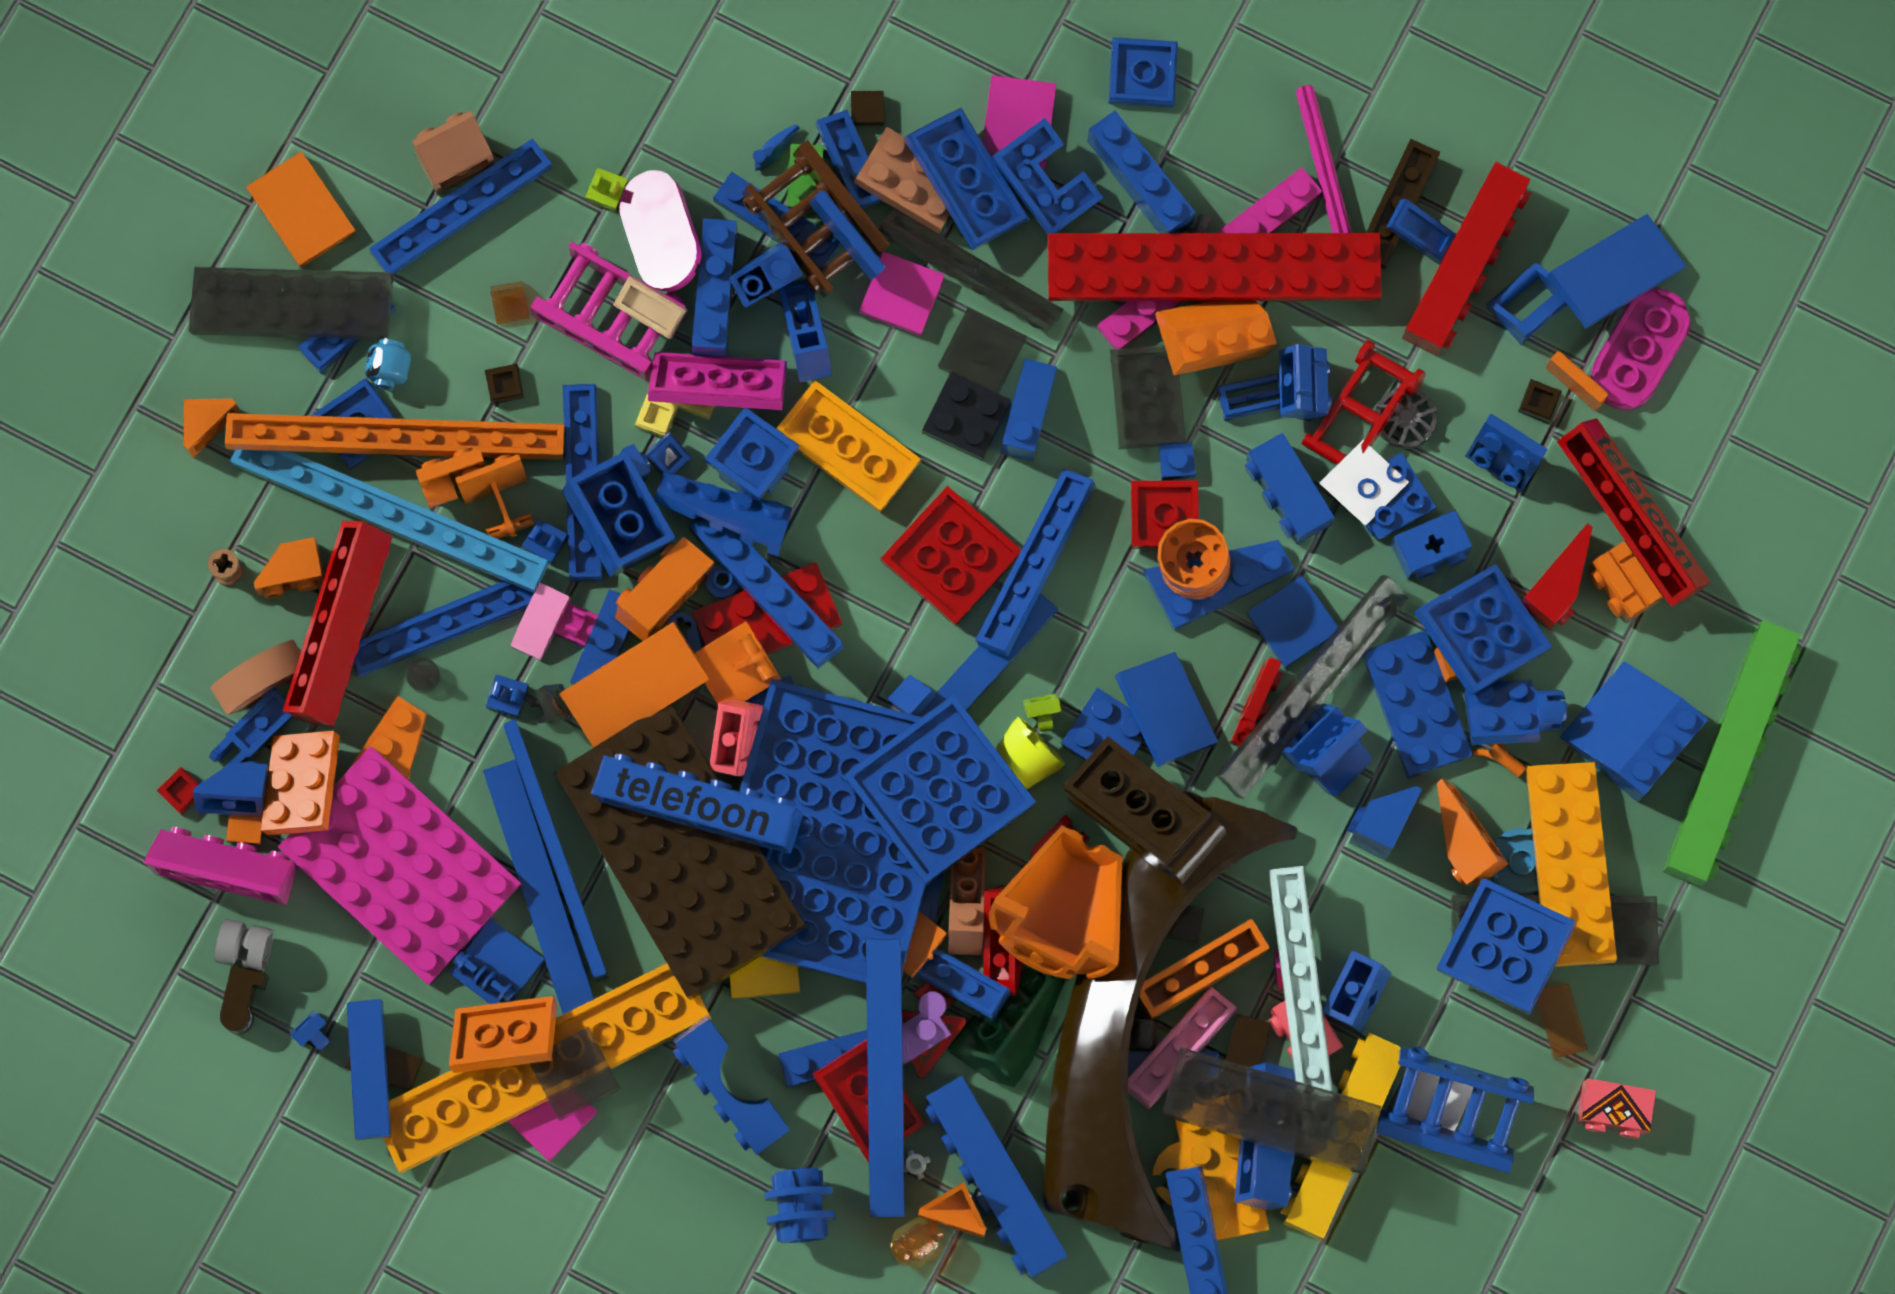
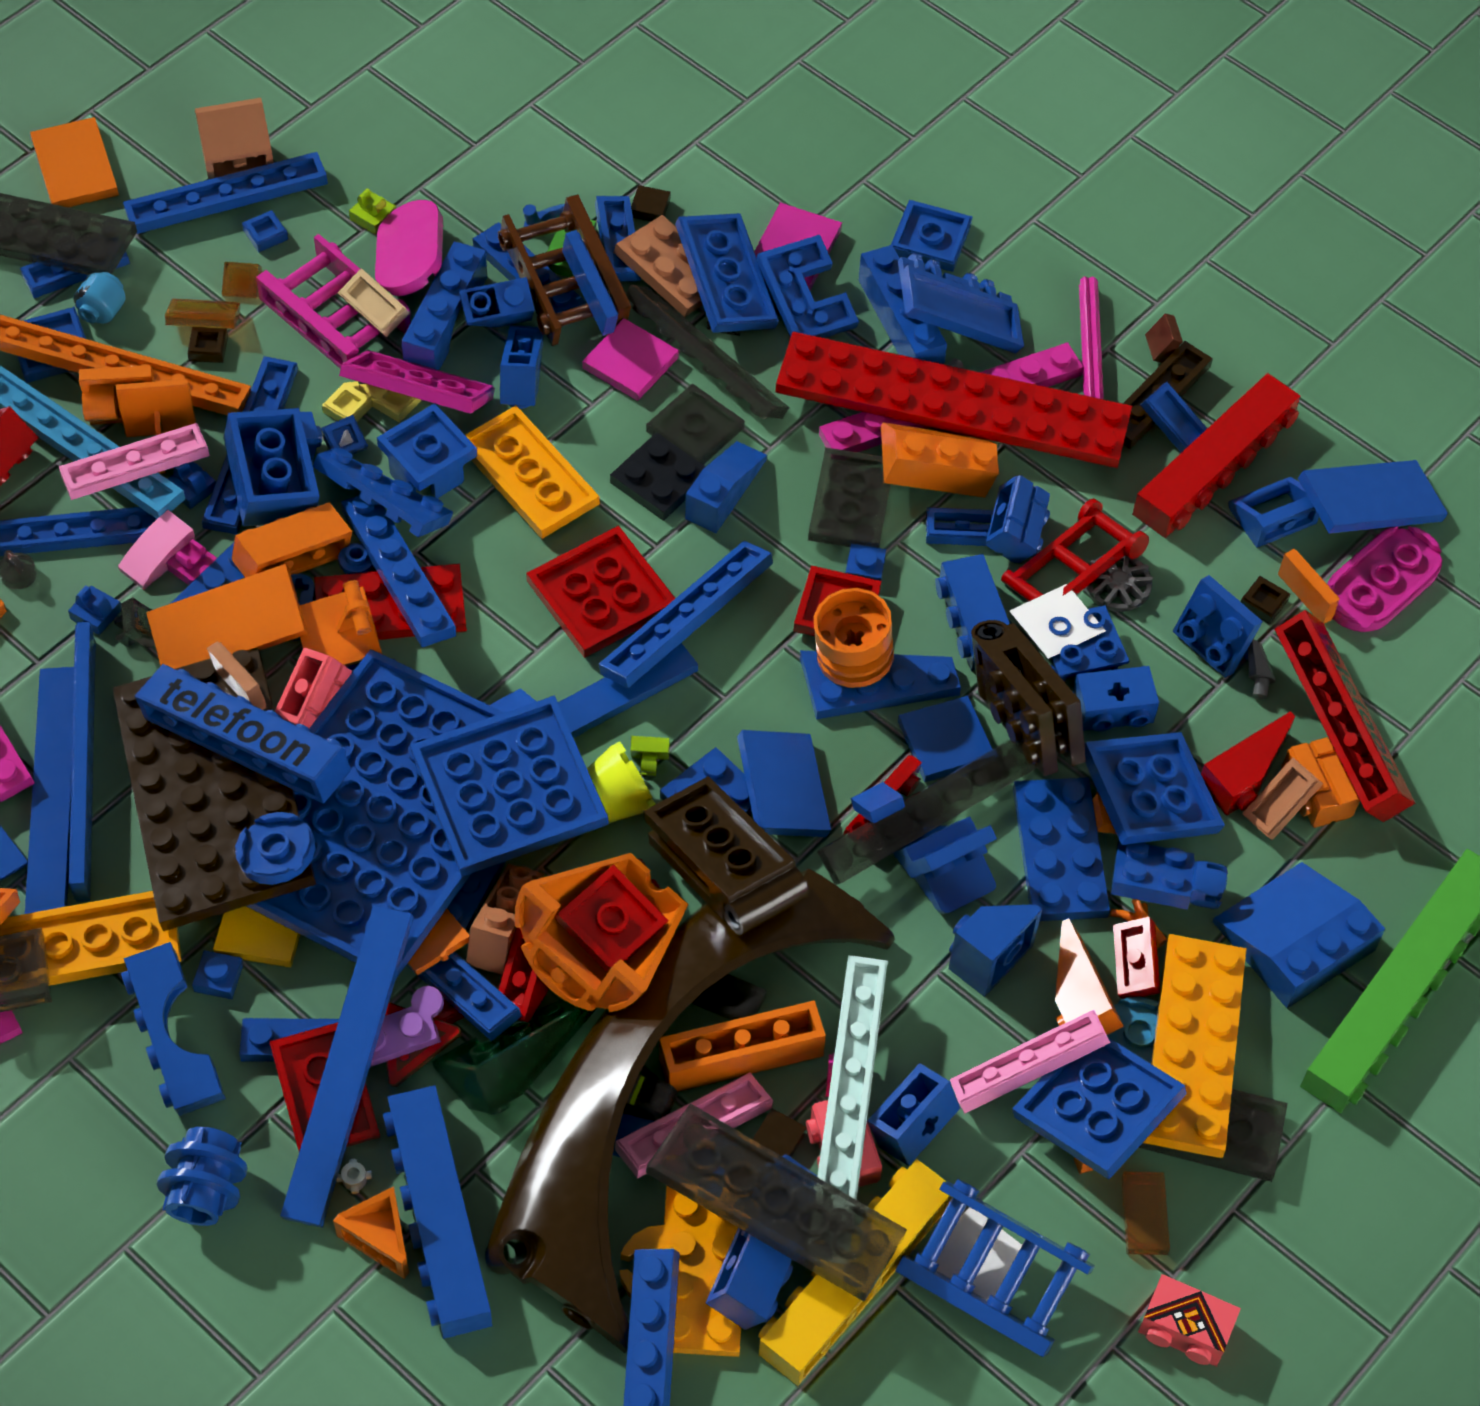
camera: 15 degrees right, 20 degrees down
clear orange head [890,1217,944,1269] -> none
none -> bright pink tile [58,423,210,500]
none -> clear orange tile [165,298,241,329]
none -> blue plate [192,950,244,999]
none -> nougat tile [207,641,267,710]
none -> blue tile [235,812,316,885]
none -> blue tile [242,210,289,253]
none -> red plate [555,864,669,973]
none -> blue tile [851,782,905,823]
none -> blue hinge [898,253,1024,354]
none -> bright pink tile [950,1010,1110,1113]
none -> dark brown hinge [971,620,1086,777]
none -> plate [1113,917,1161,999]
none -> copper tile [1145,313,1183,363]
none -> nougat tile [1242,757,1323,840]
none -> dark grey bar [1248,639,1276,700]

